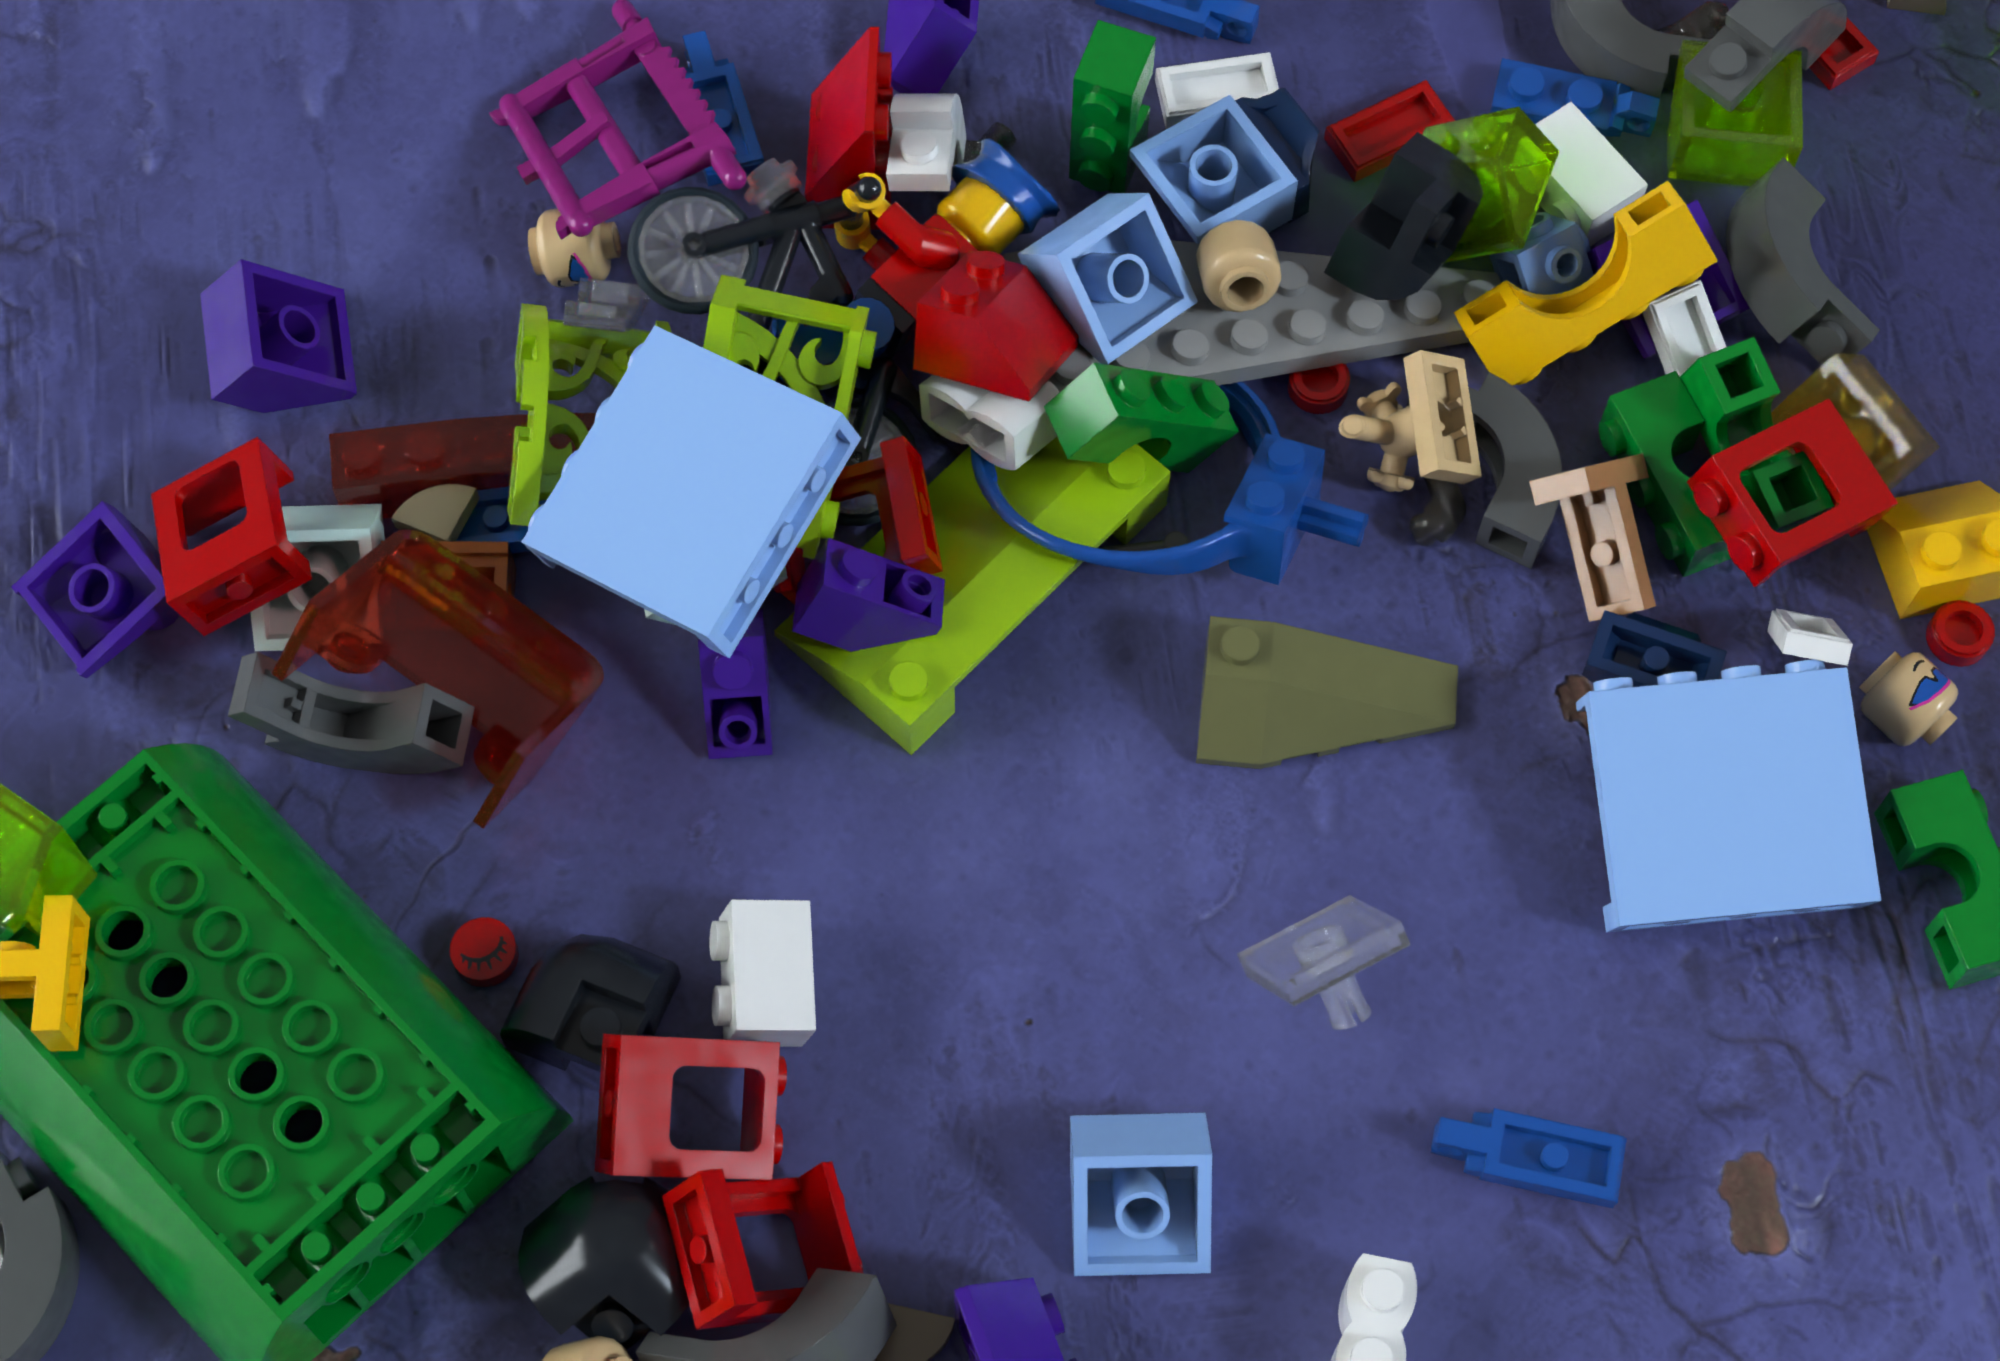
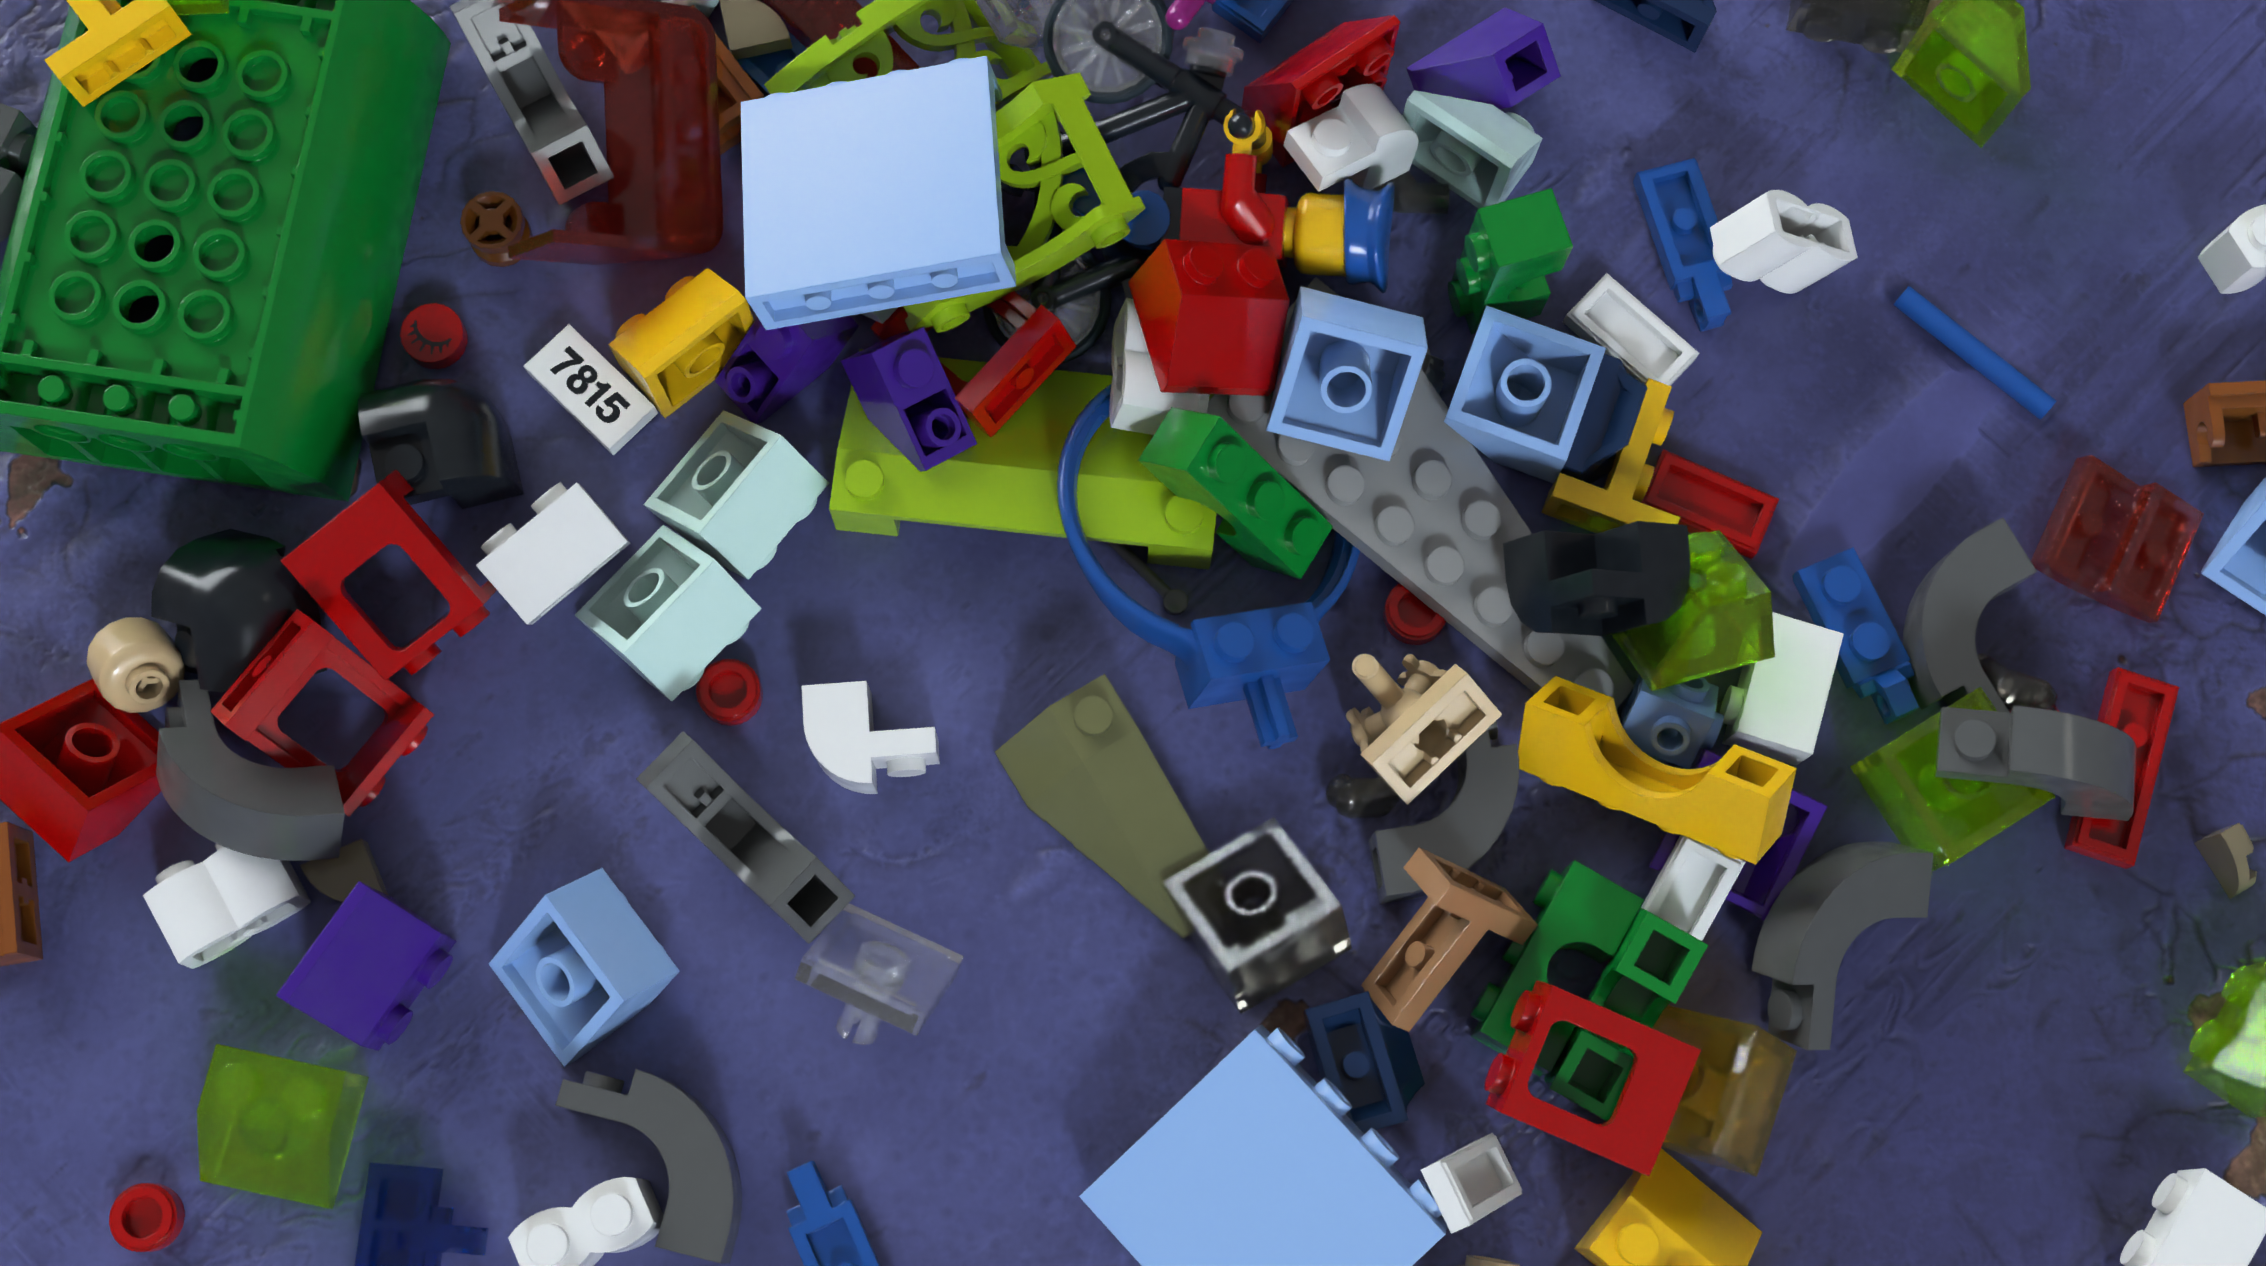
camera: 50 degrees right, 10 degrees up
tan head [1196,220,1281,312] -> none
none -> reddish brown wheel [460,191,533,267]
none -> white tile [524,324,658,456]
none -> dark grey arch [555,1069,742,1264]
none -> light aqua slope [575,525,762,701]
none -> yellow slope [608,267,754,418]
none -> dark grey arch [636,731,855,944]
none -> light aqua slope [643,410,829,580]
none -> red tile [696,659,763,726]
none -> white brick [801,681,940,794]
none -> clear smoke slope [1163,817,1352,1014]
none -> light aqua slope [1402,90,1543,208]
none -> yellow bracket [1541,378,1680,533]

